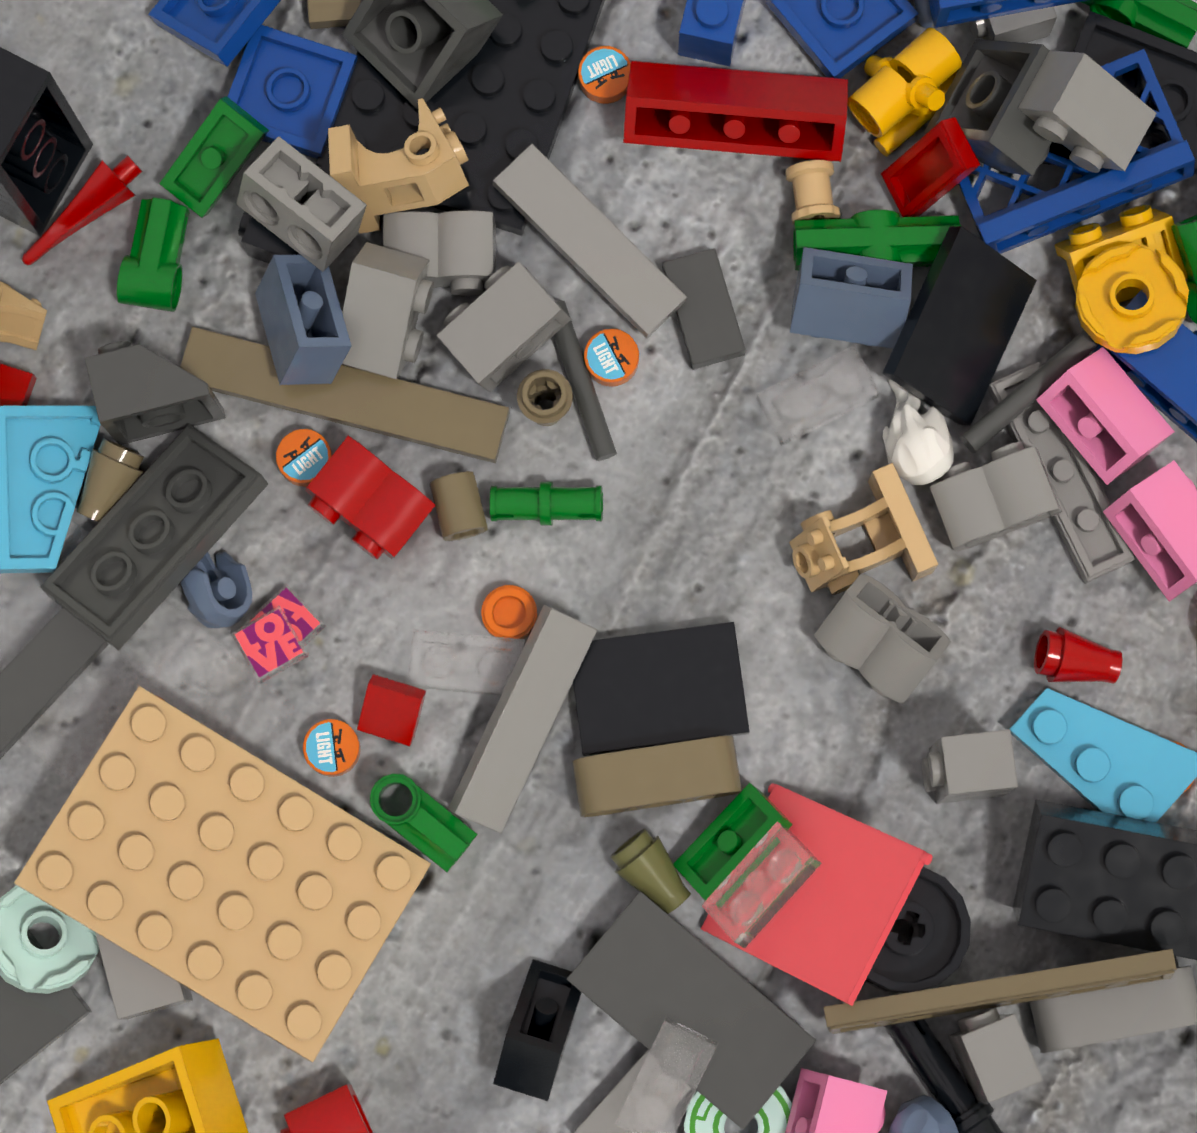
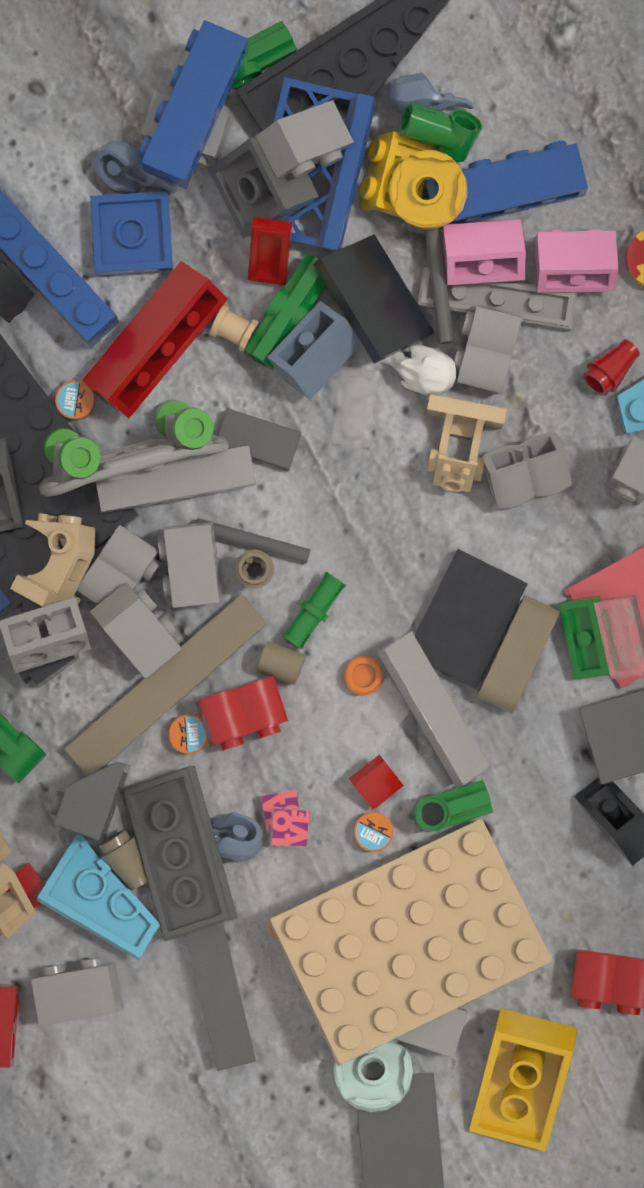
camera: 60 degrees left, 5 degrees up
sand blue brick [255,255,352,385] -> none
tile [584,329,639,387] -> none
olive cone [610,829,691,914] -> none
yellow pin [847,27,962,157] -> none
none -> piece [39,400,229,497]

